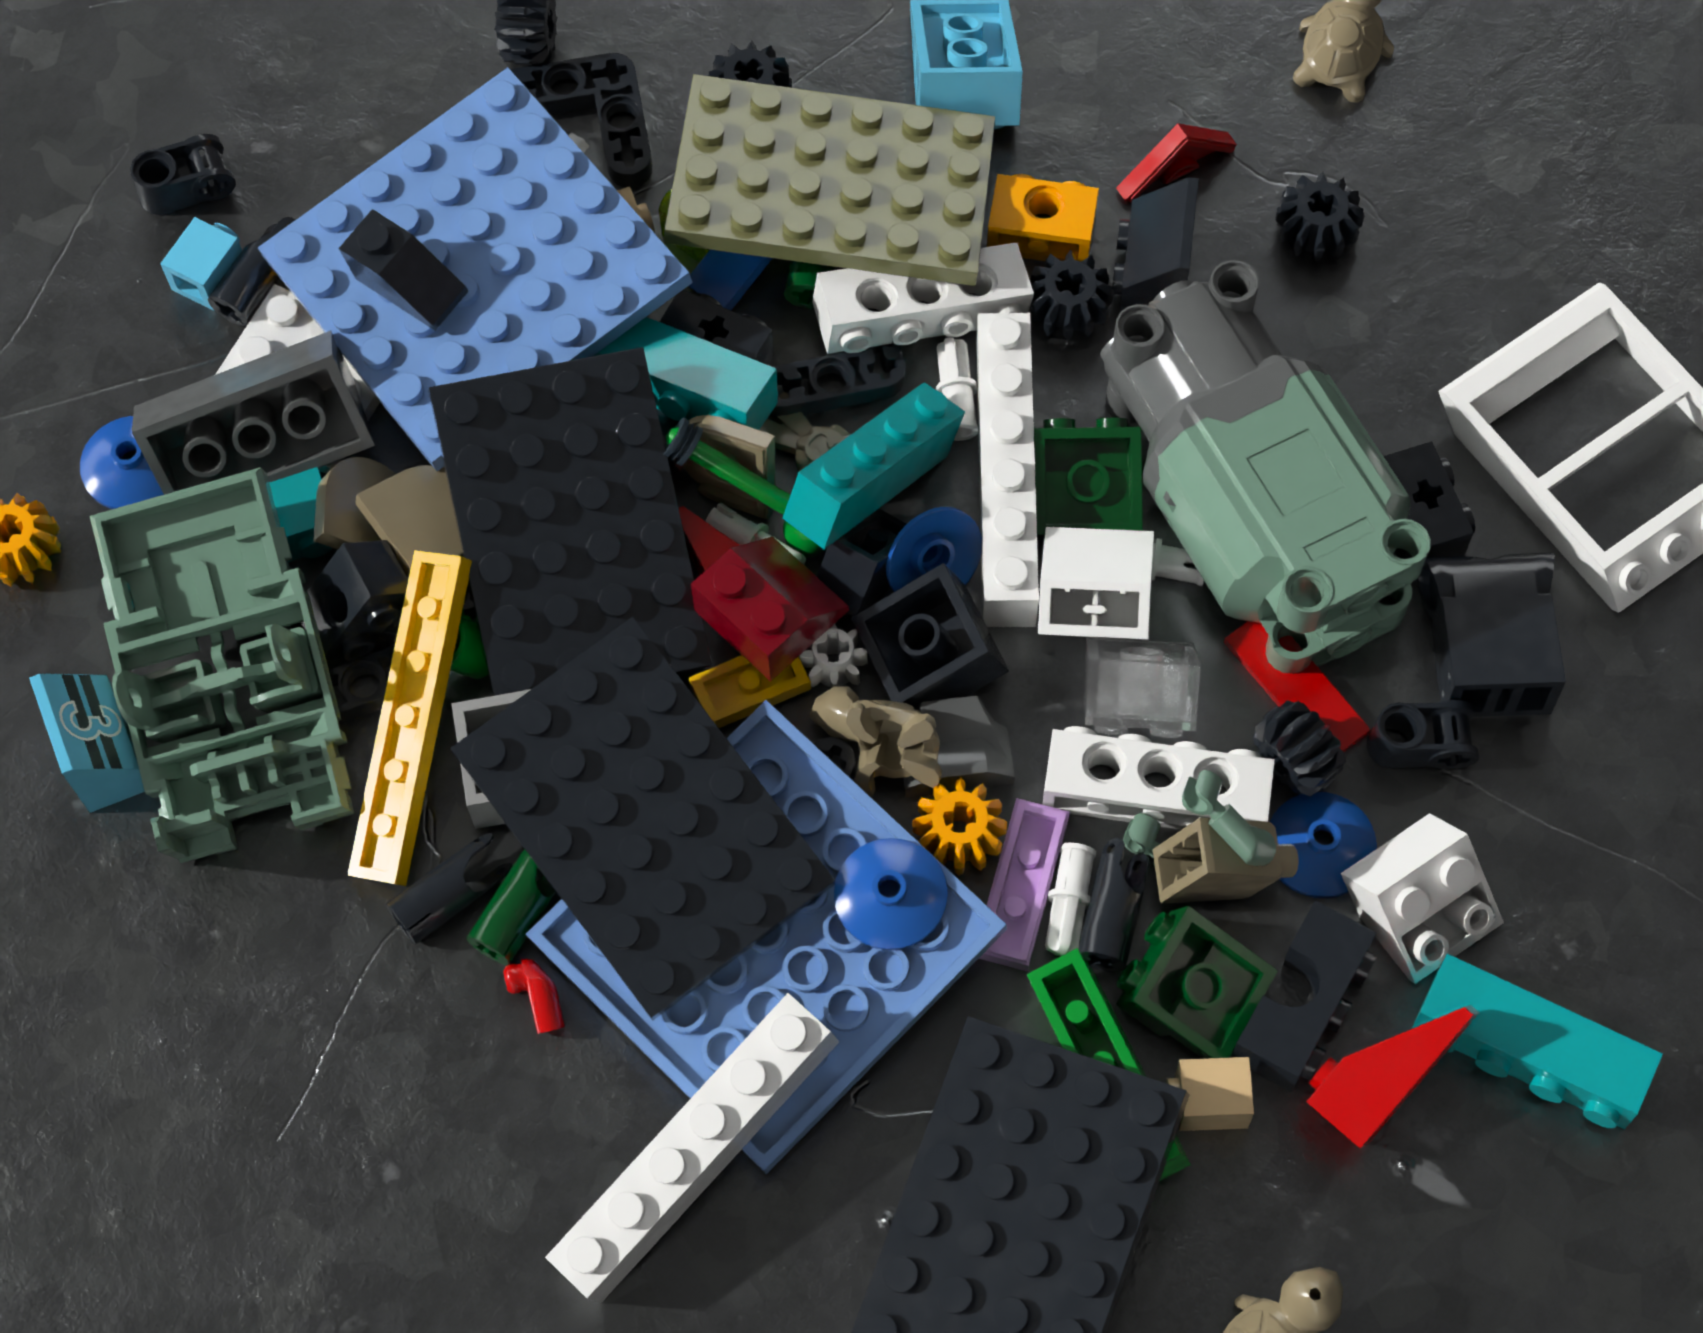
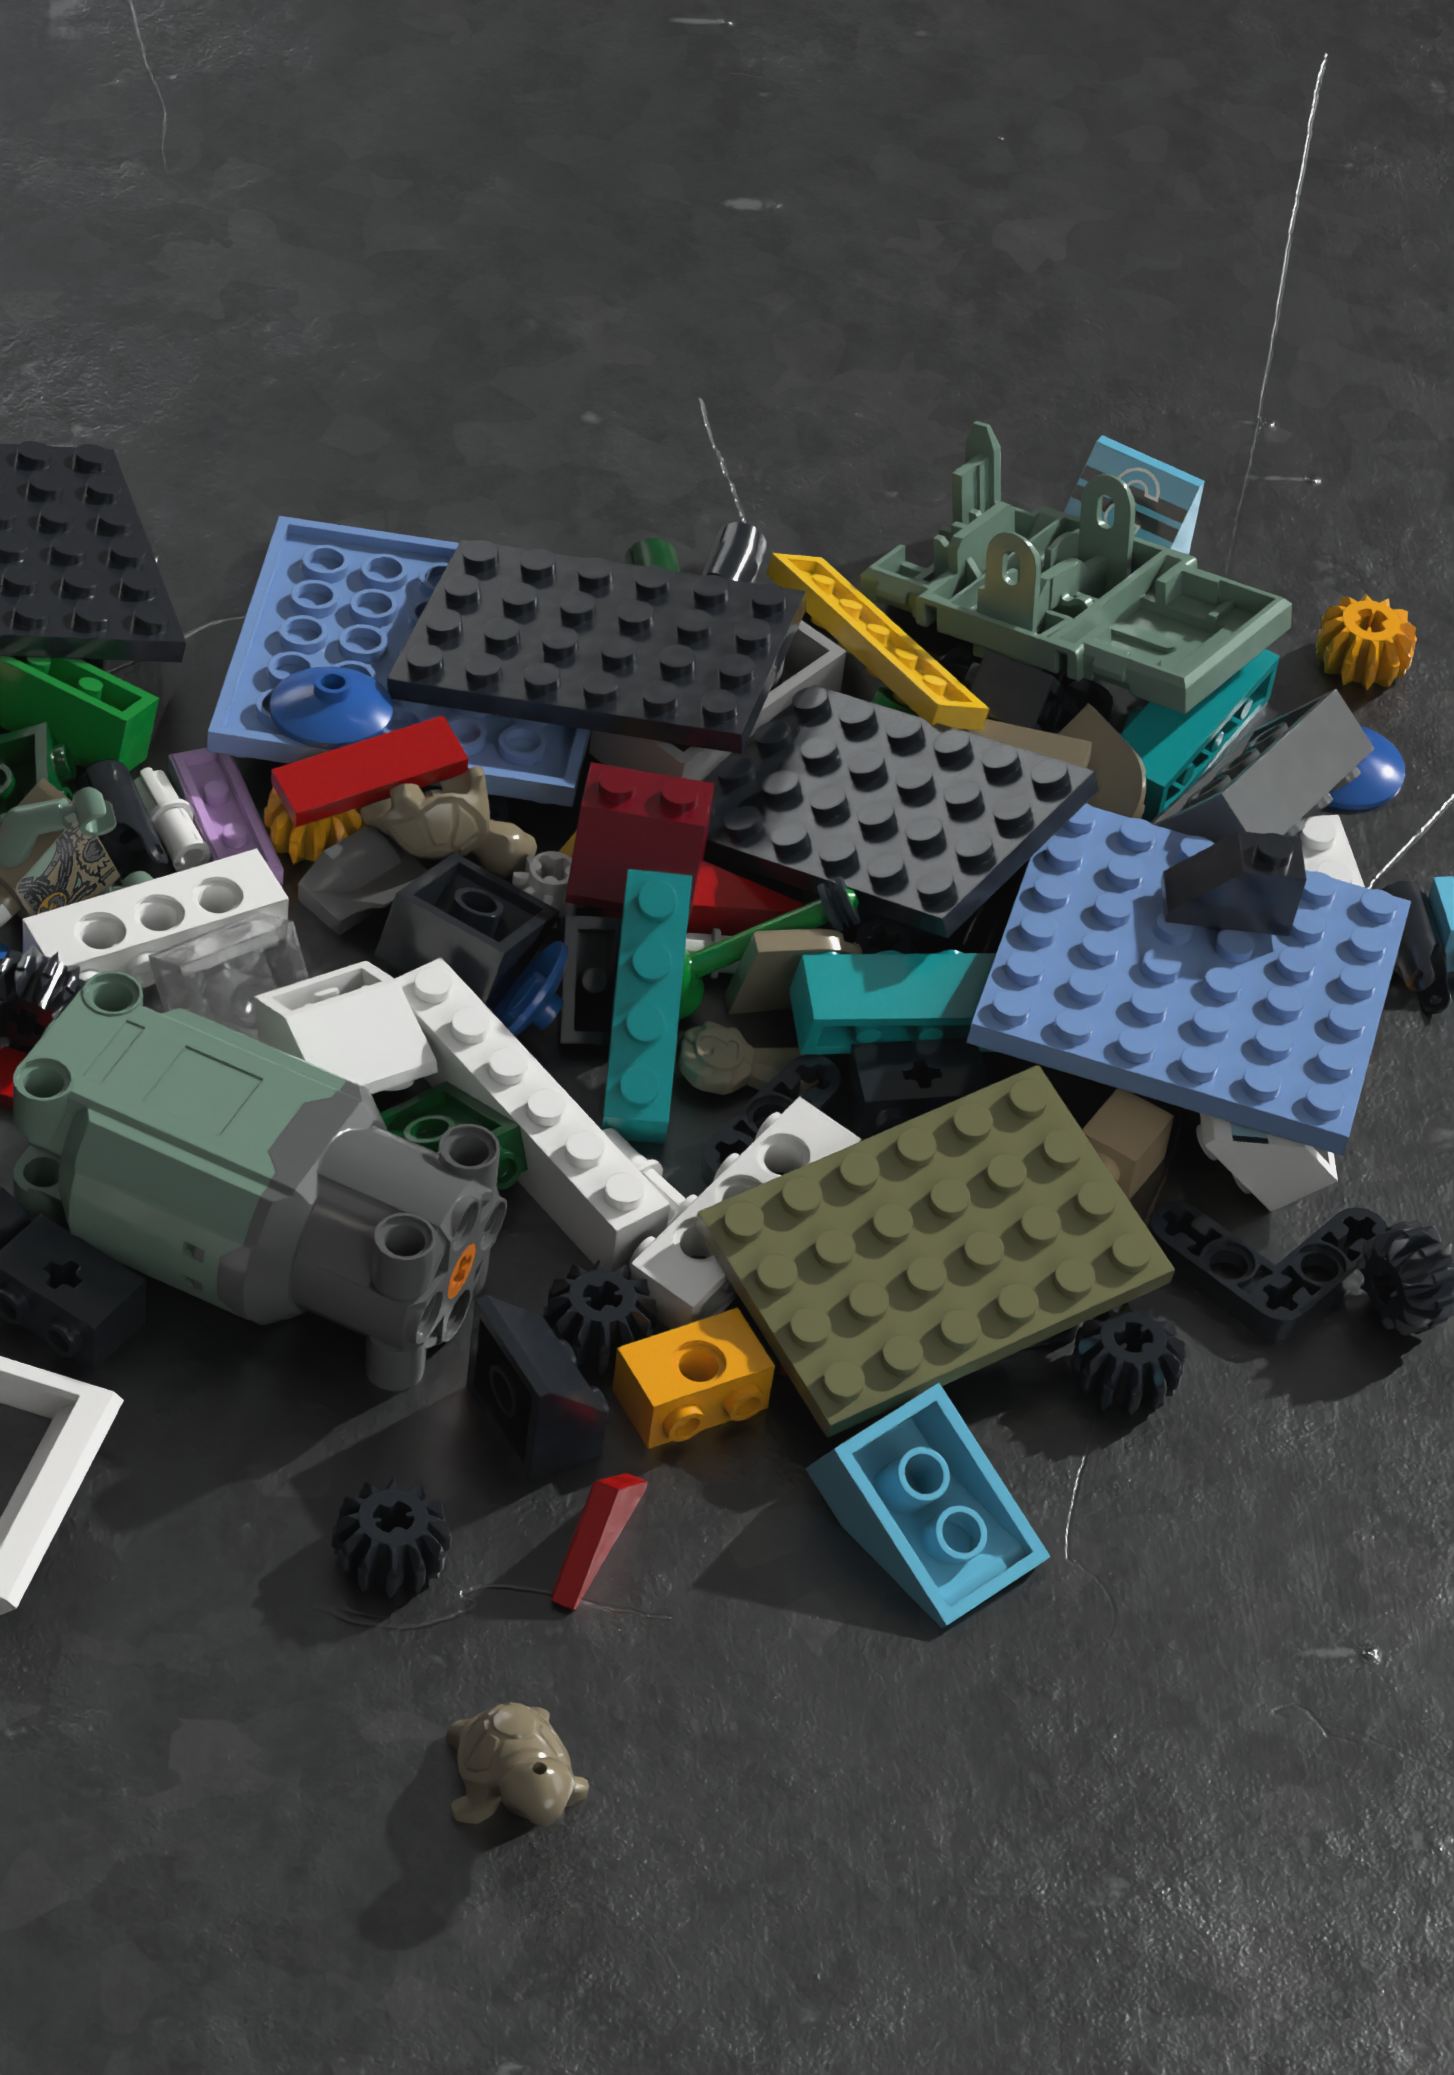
camera: 135 degrees right, 20 degrees down
red arm [503,959,565,1034] -> none
white brick [545,993,839,1303] -> none
none -> red tile [271,715,469,828]

